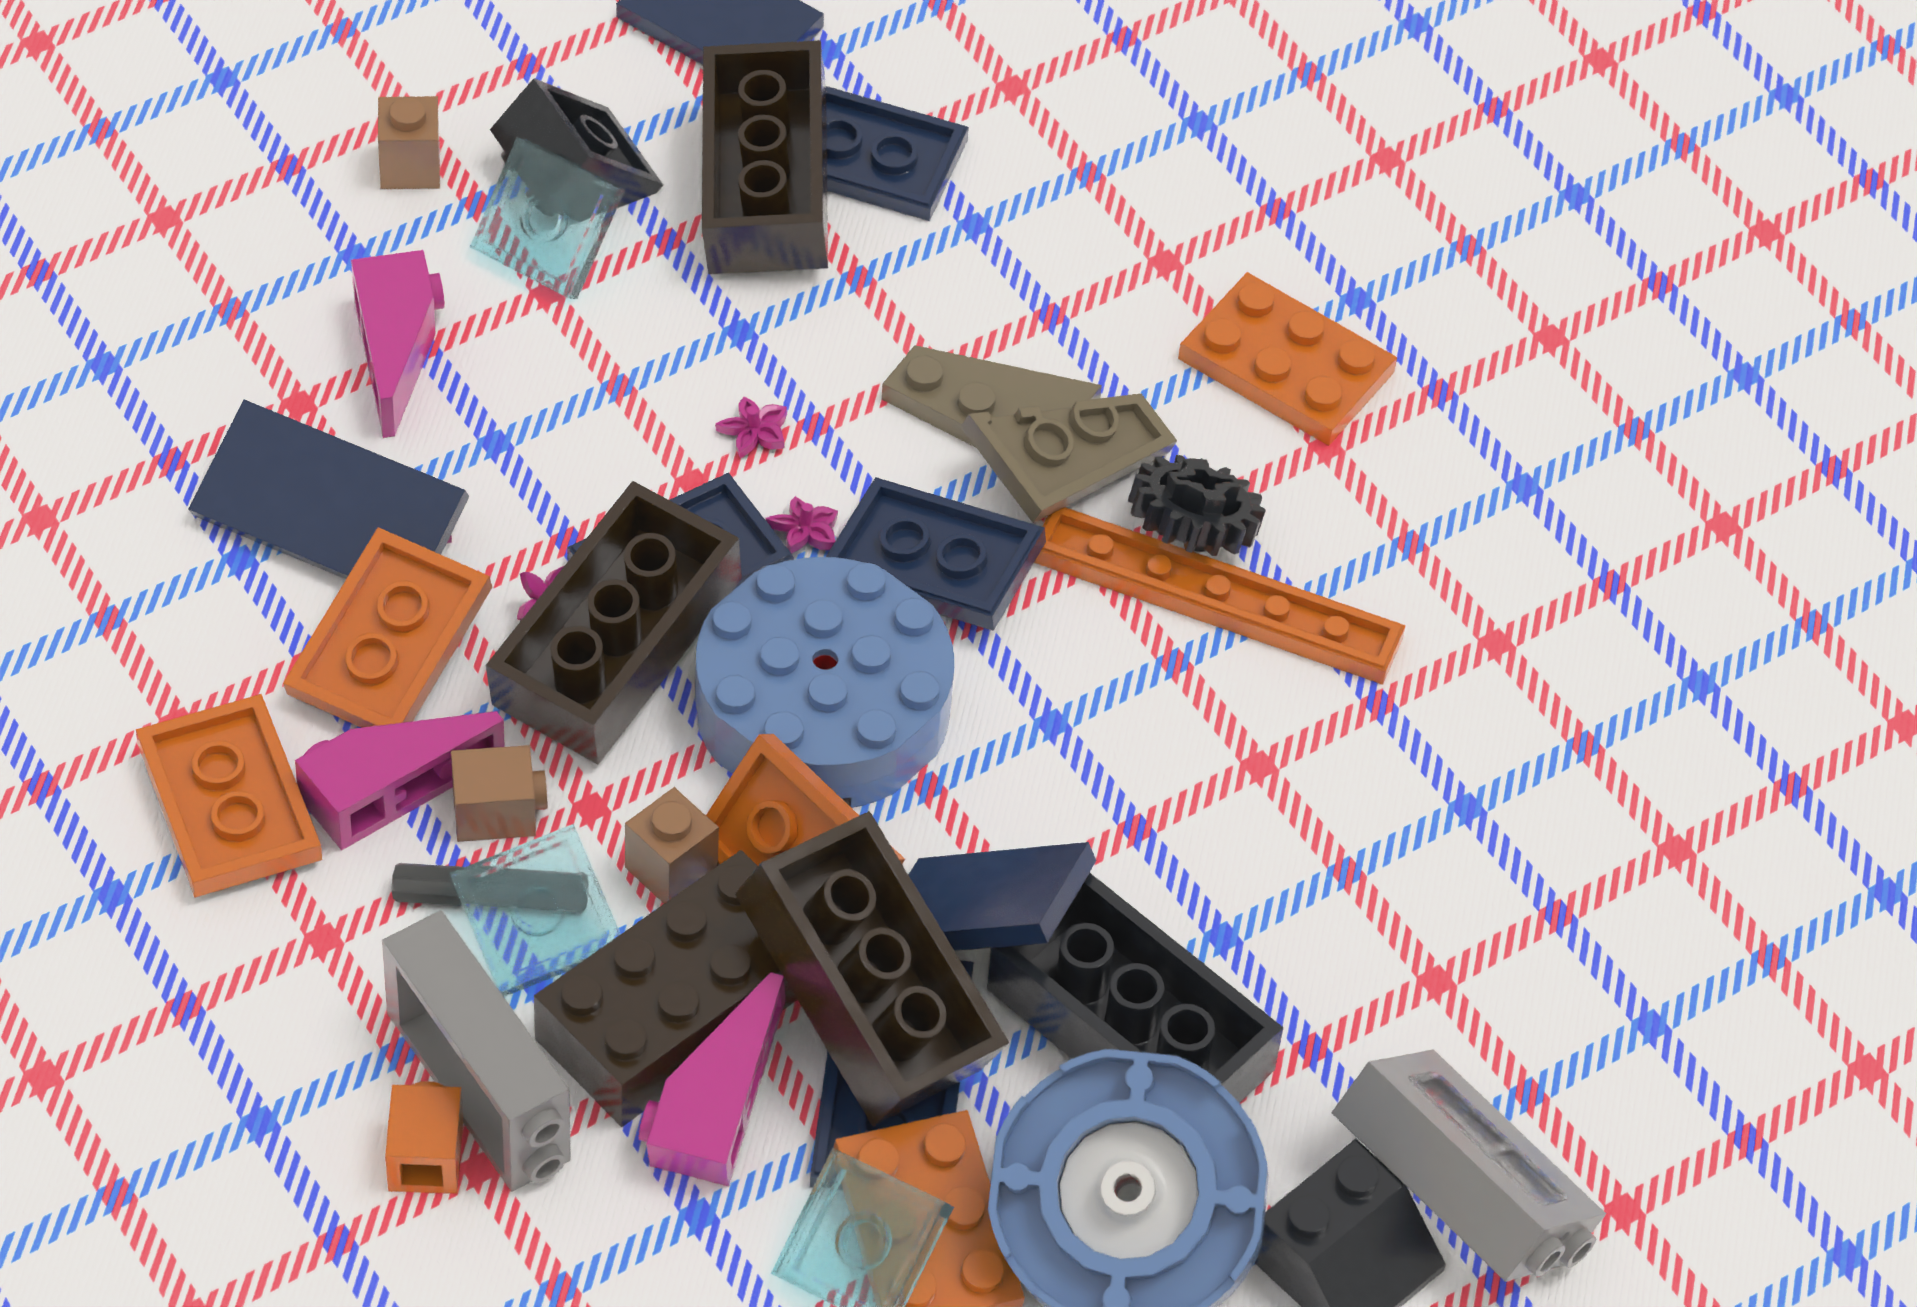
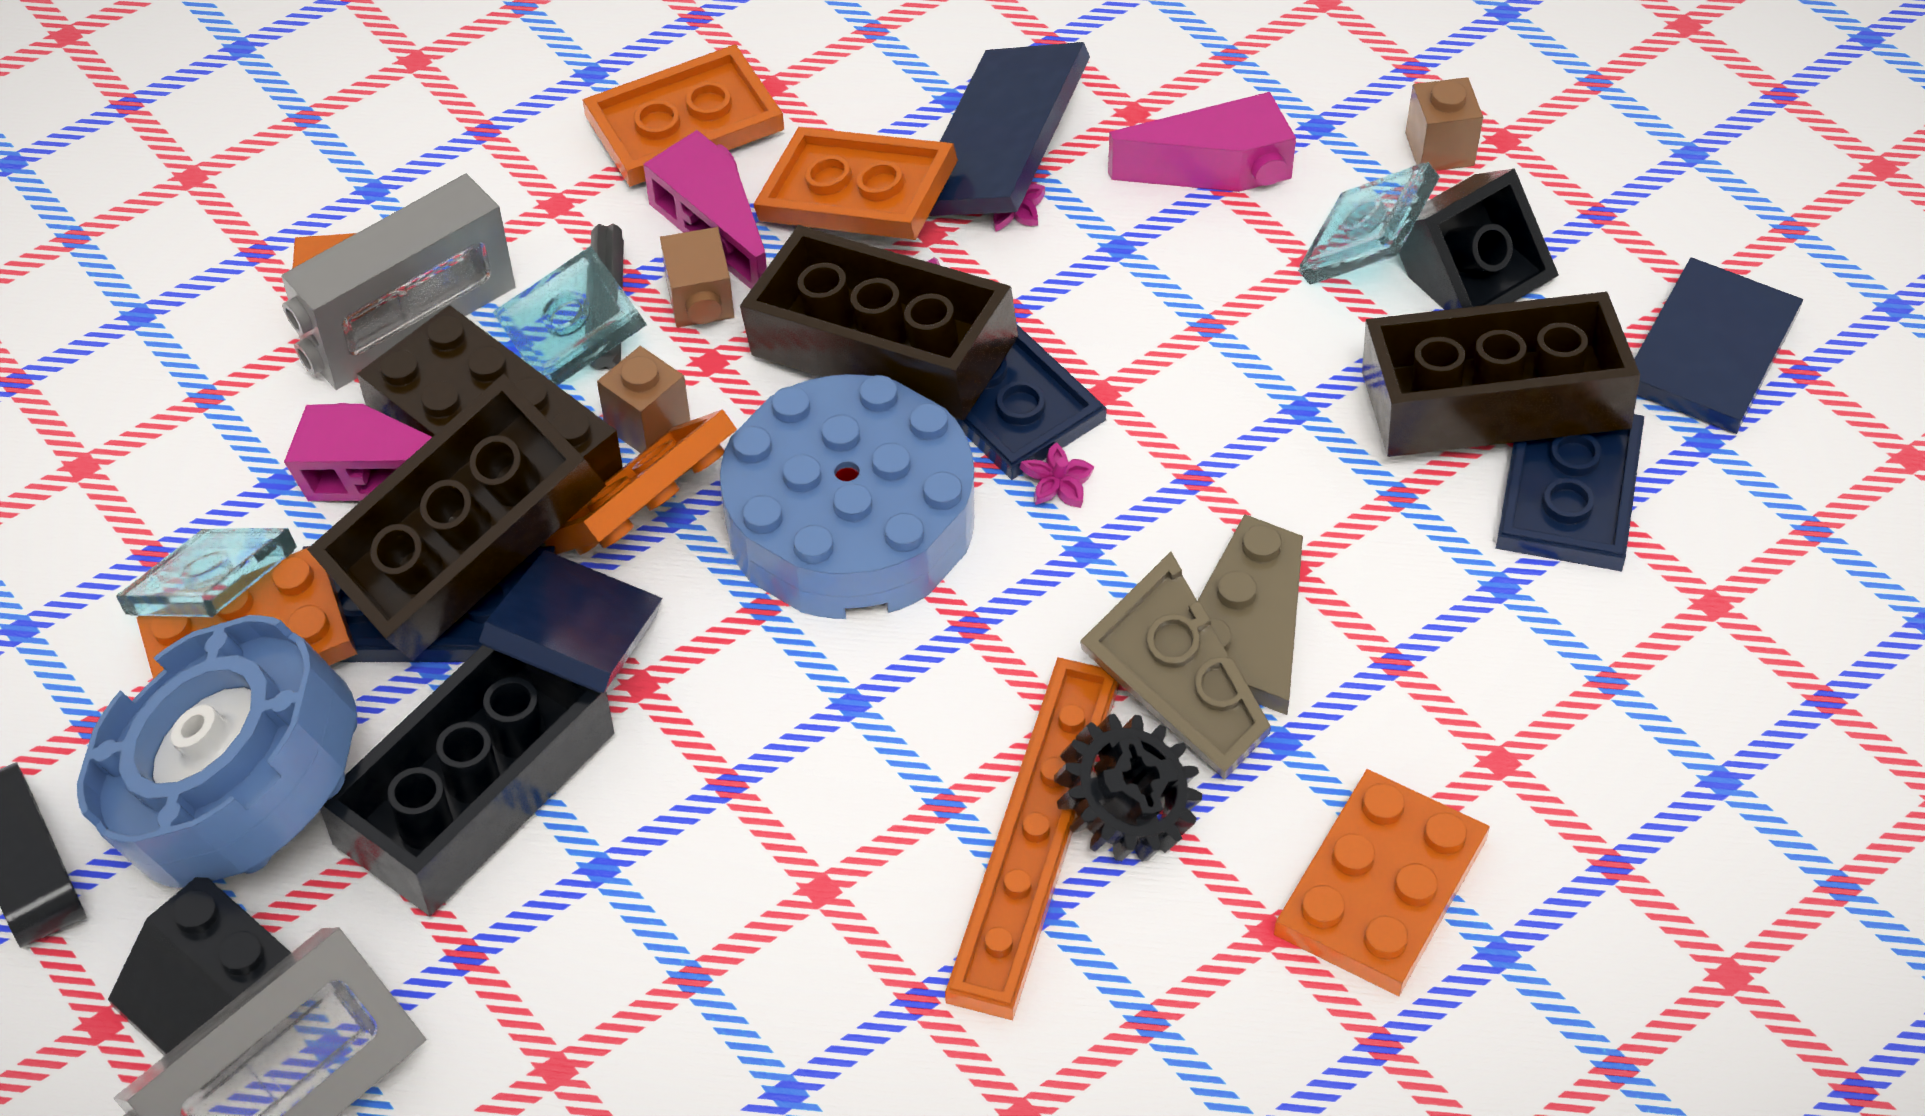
camera: 90 degrees right, 0 degrees up
dark pink plant [715,396,788,459] -> none
dark blue tile [826,477,1046,631] -> none

